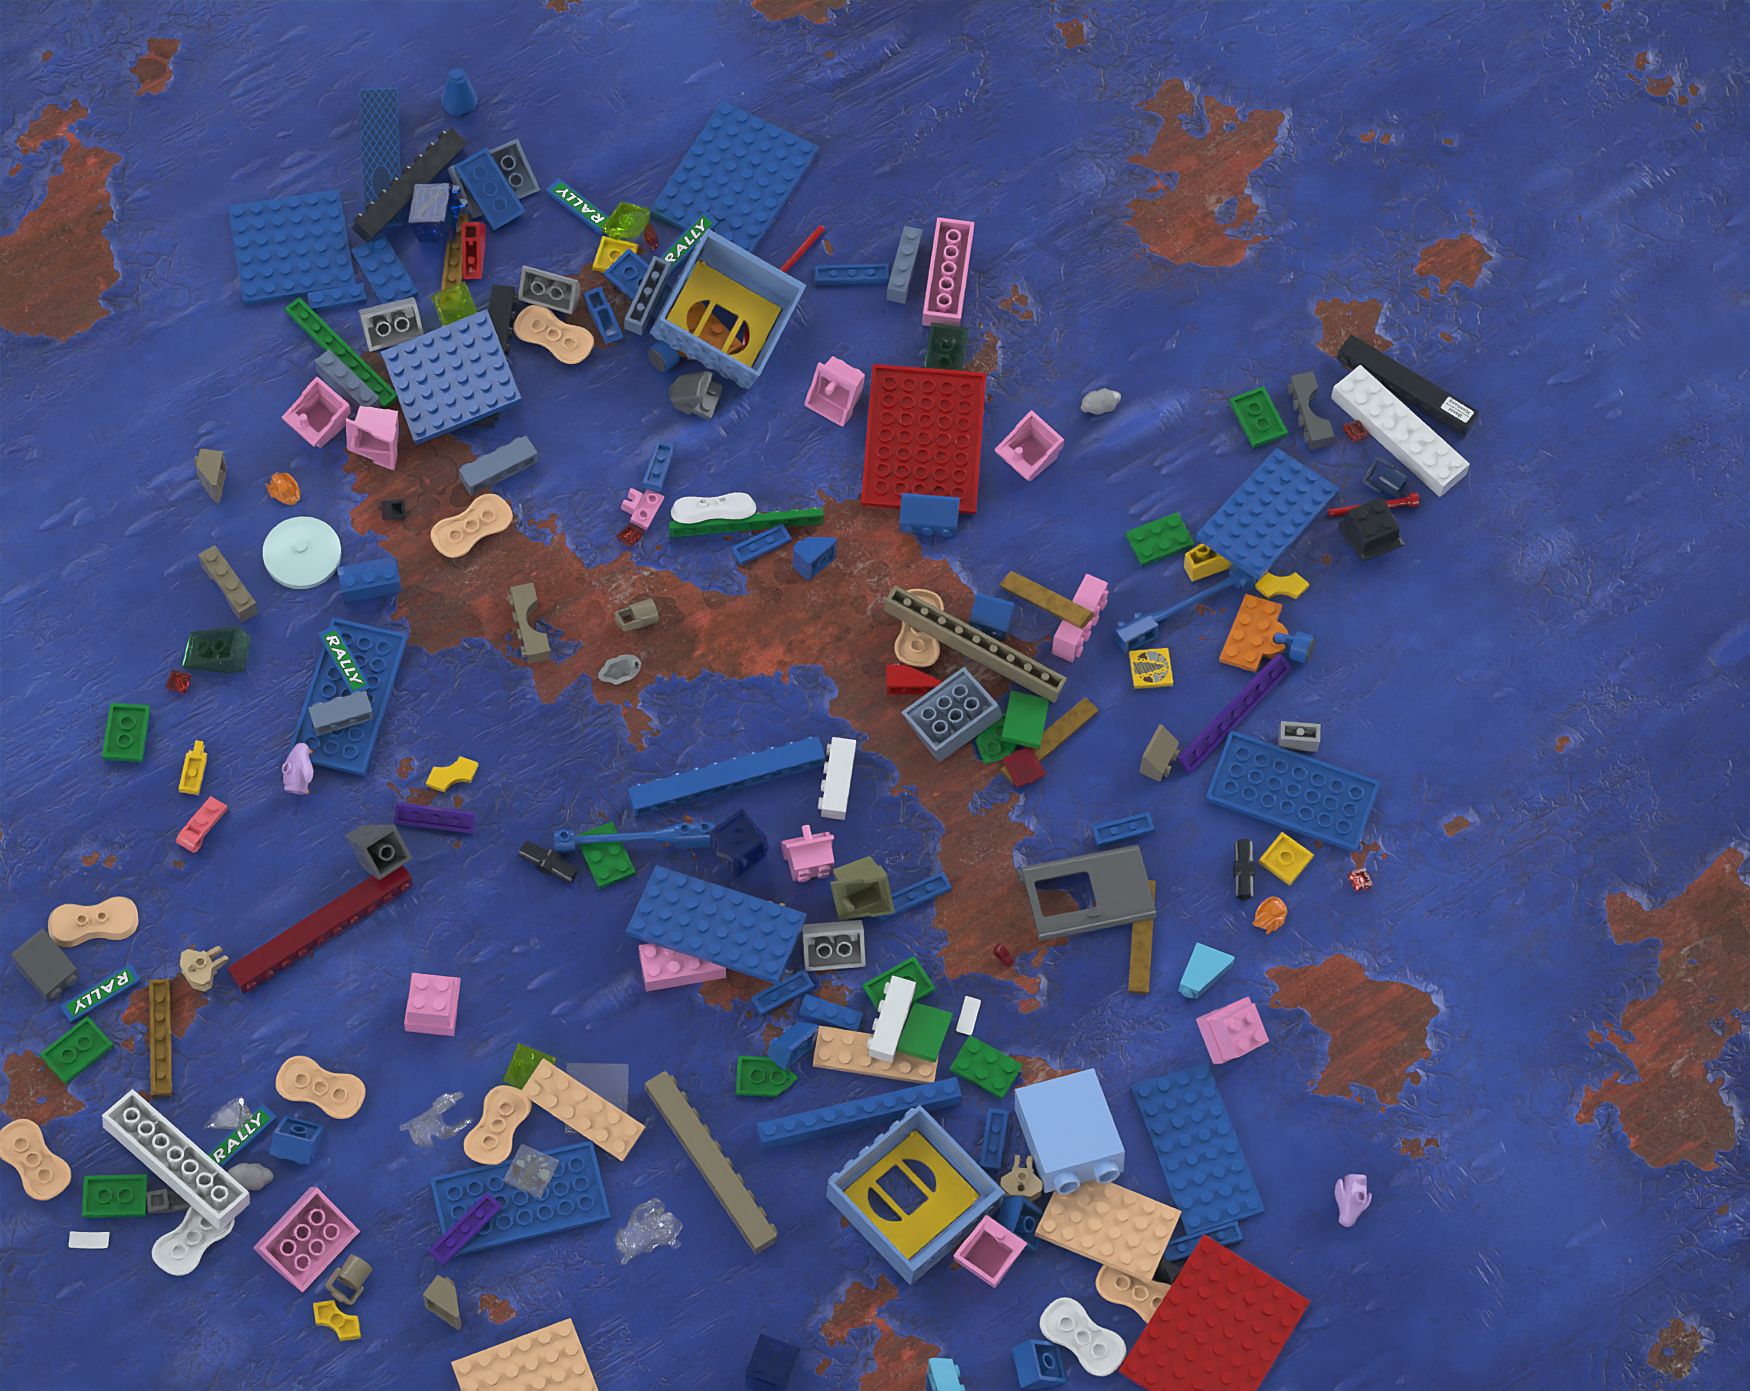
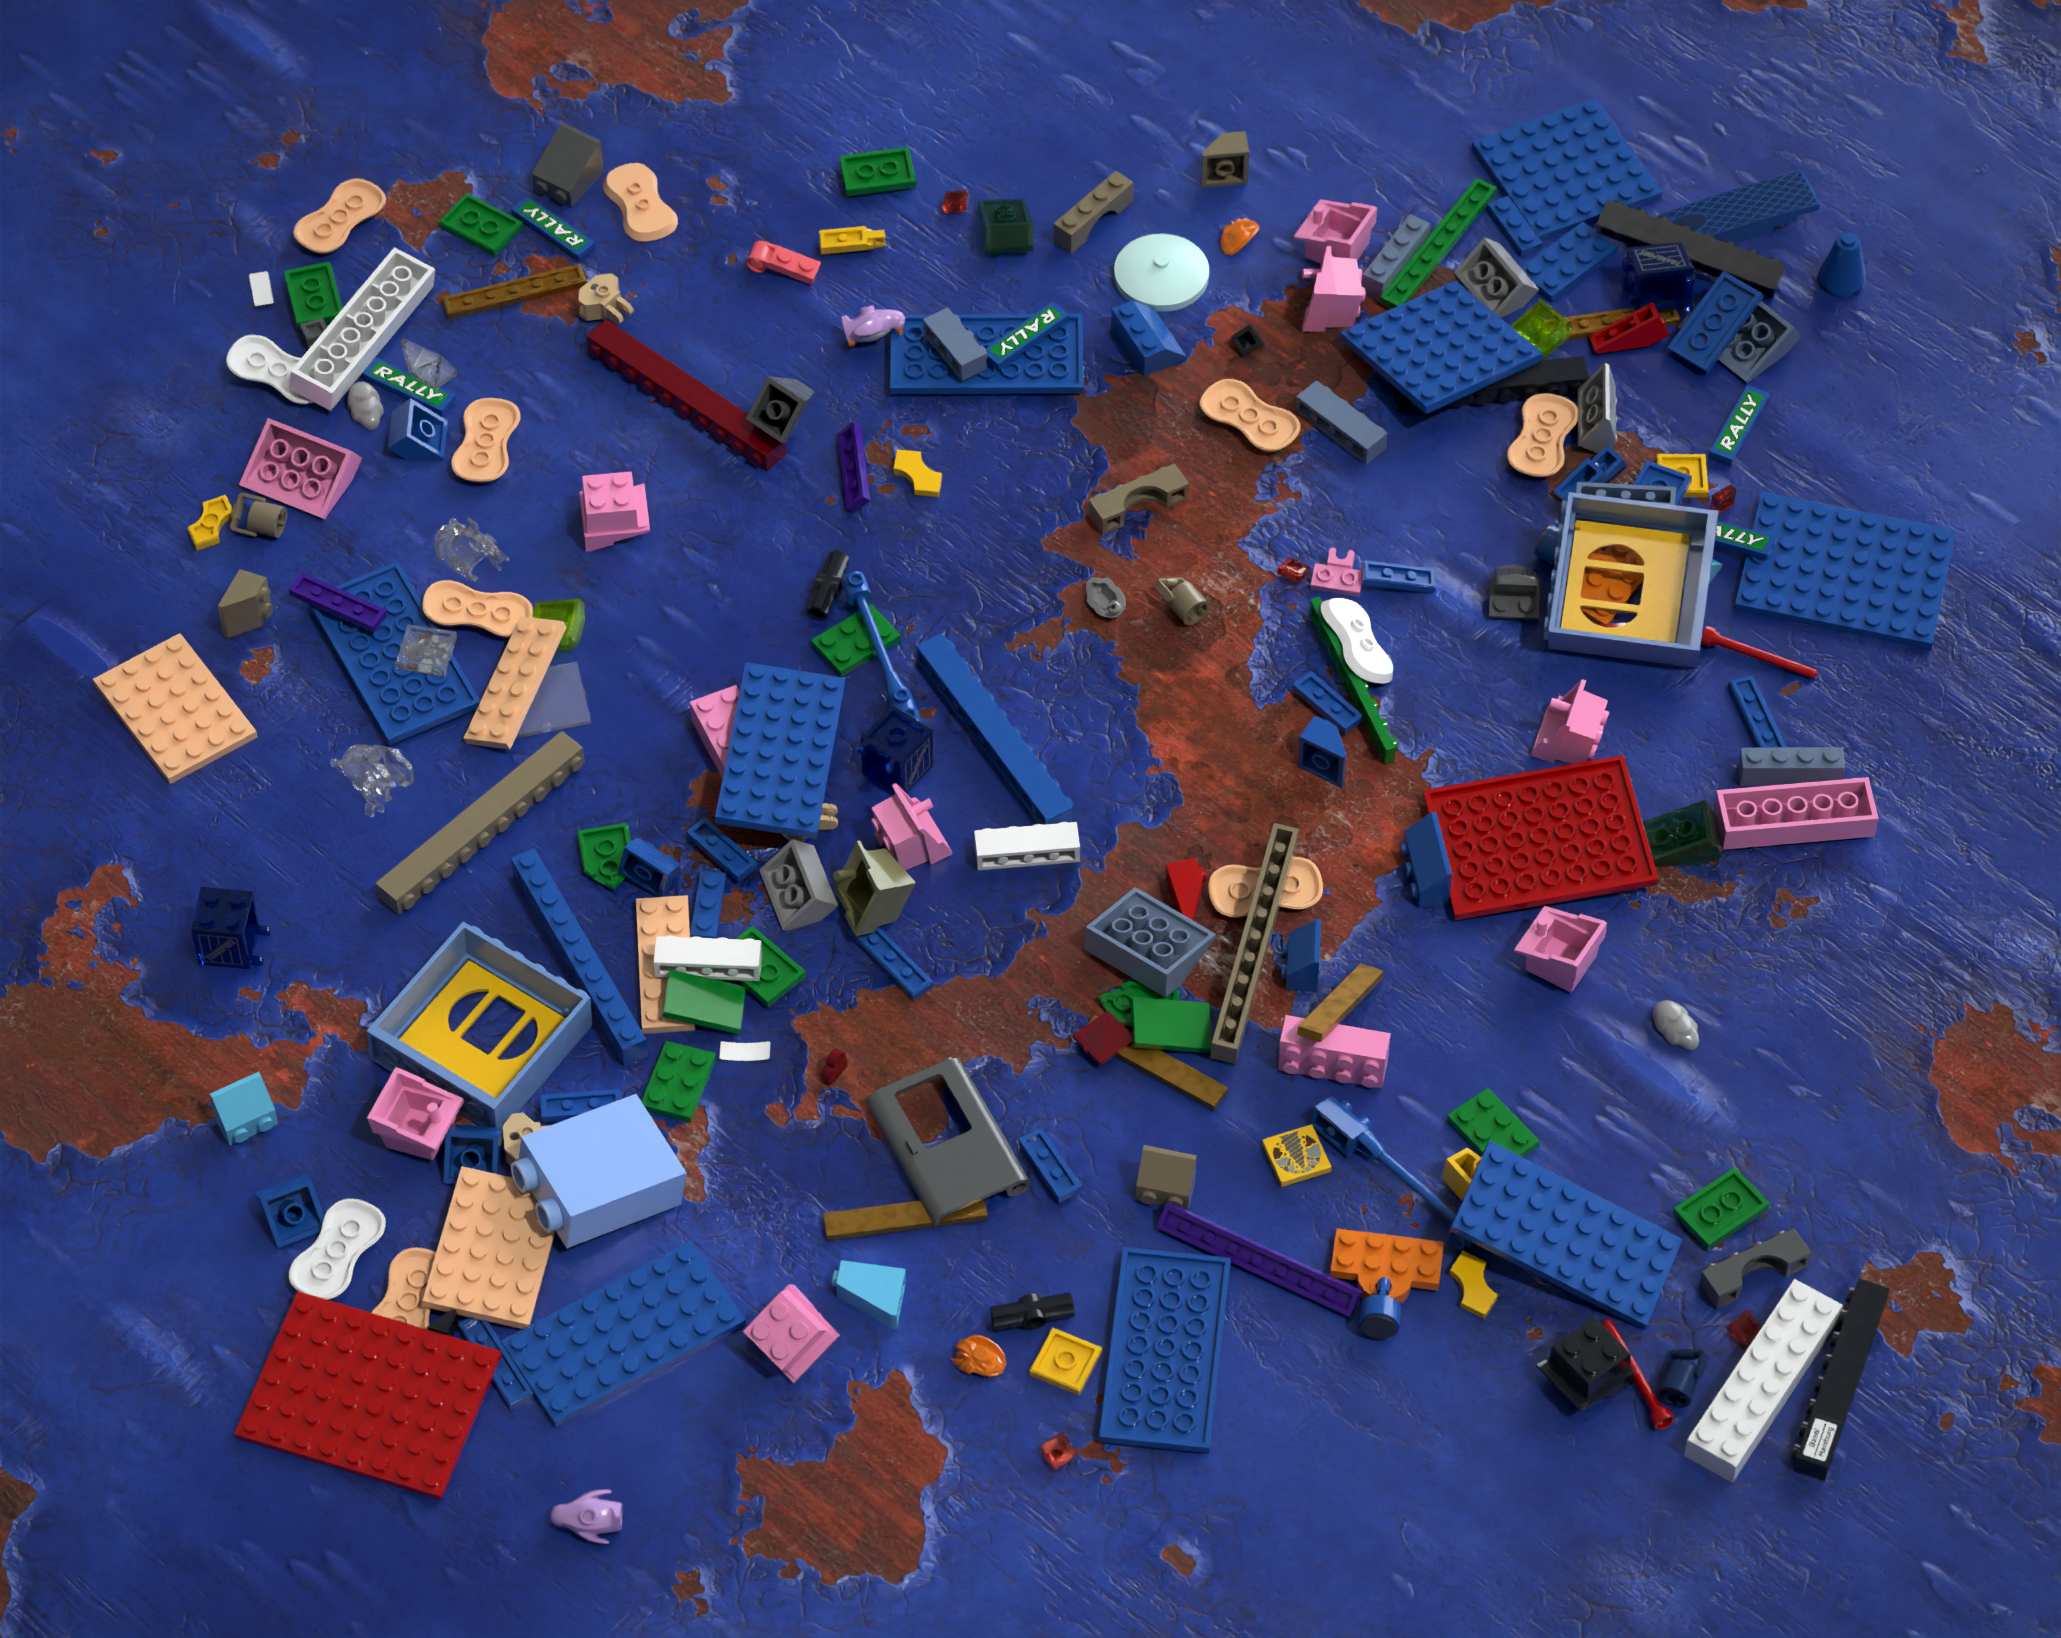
camera: 80 degrees right, 10 degrees down
clear neon green slope [601,201,651,240] -> none
light grey brick [1278,721,1321,752] -> none

